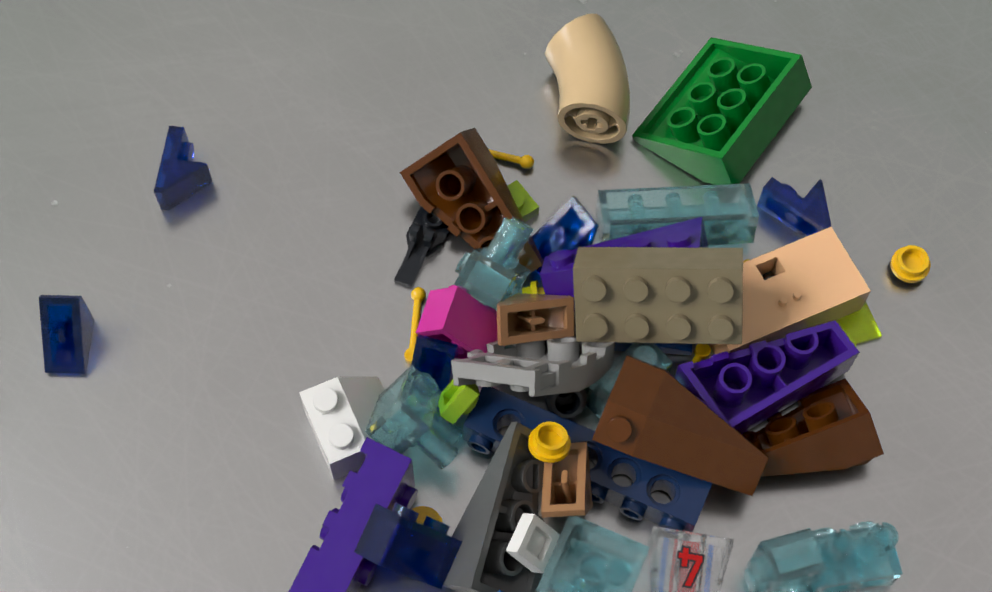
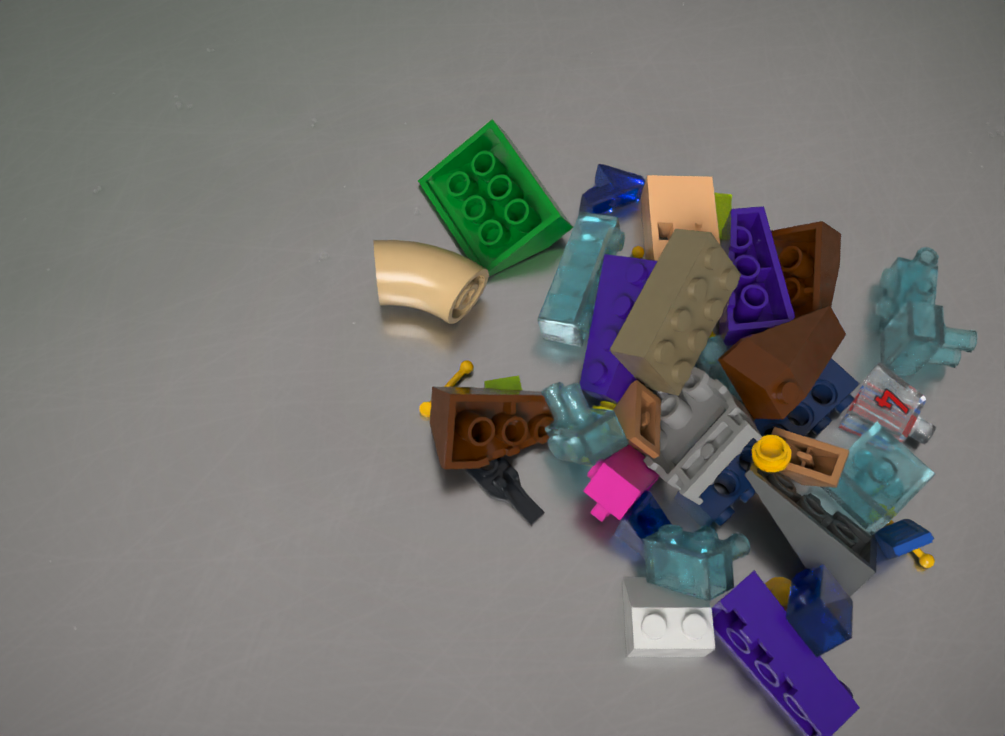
camera: 70 degrees left, 0 degrees up
clear blue slope [154,126,212,211] -> none
yellow hinge [404,287,426,365] -> none
lime plate [437,380,480,424] -> none
white plate [506,513,561,574] -> none
clear blue slope [532,196,599,275] -> none
yellow plate [890,245,931,283] -> none

